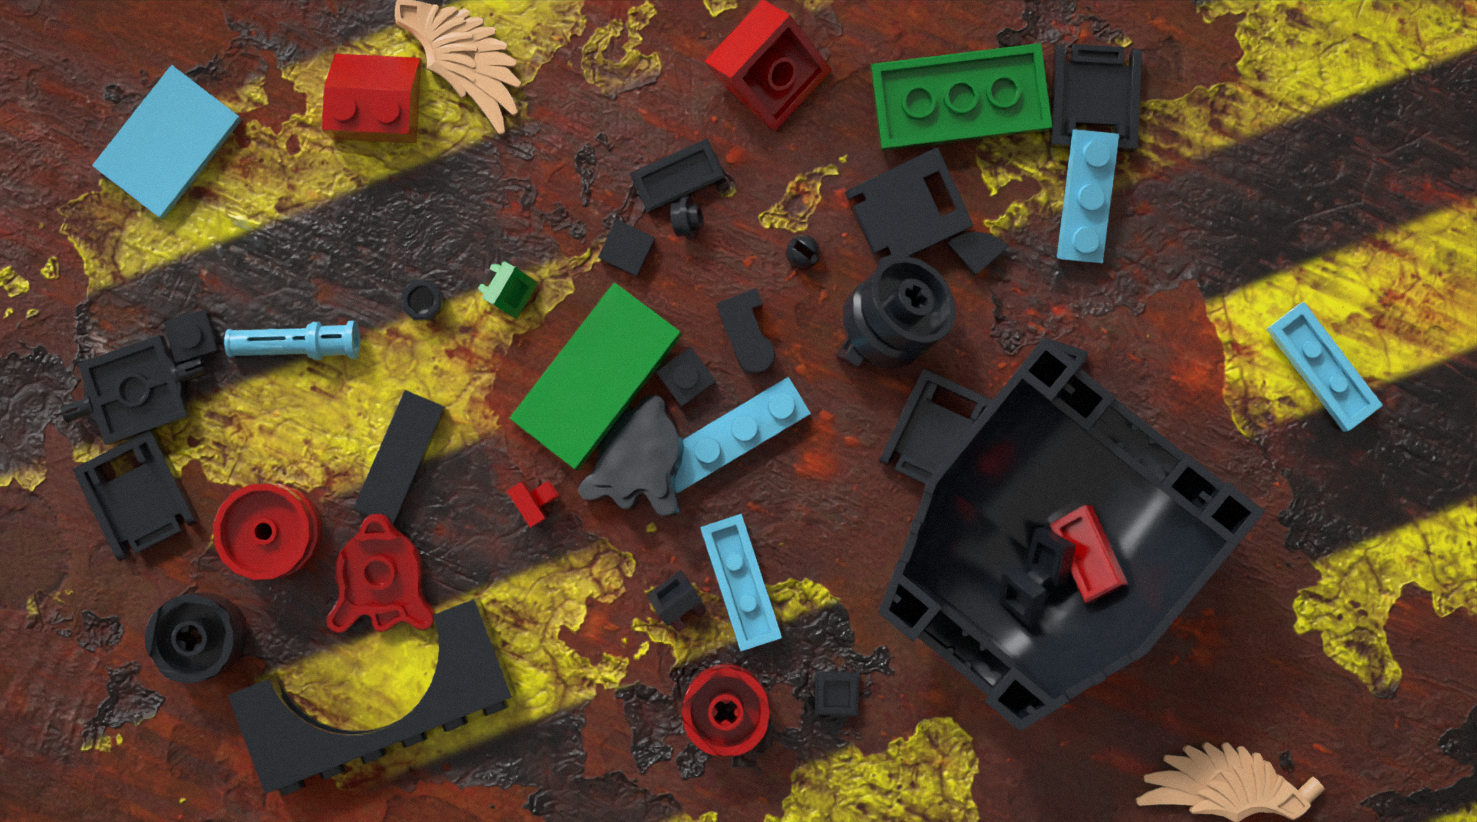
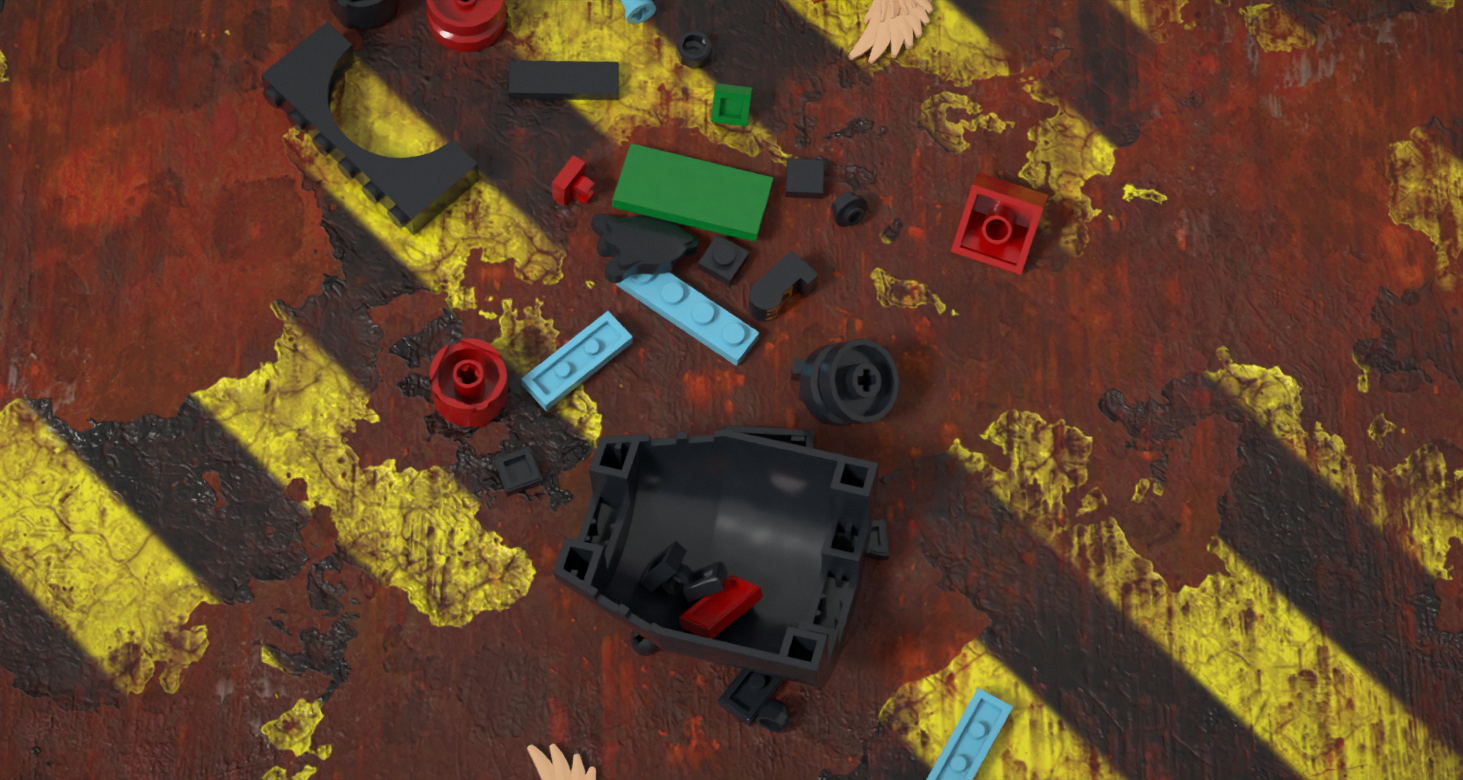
camera: 65 degrees right, 20 degrees down
red tile [326,513,436,633] -> none
black tile [630,138,725,214] -> none
black tile [646,570,706,632] -> none
black hinge [786,235,820,270] -> none
black container [844,147,974,266] -> none
green plate [870,43,1052,151] -> none
black tile [946,232,1008,276] -> none
black container [1048,44,1142,152] -> none
medium azure plate [1057,129,1119,263] -> none

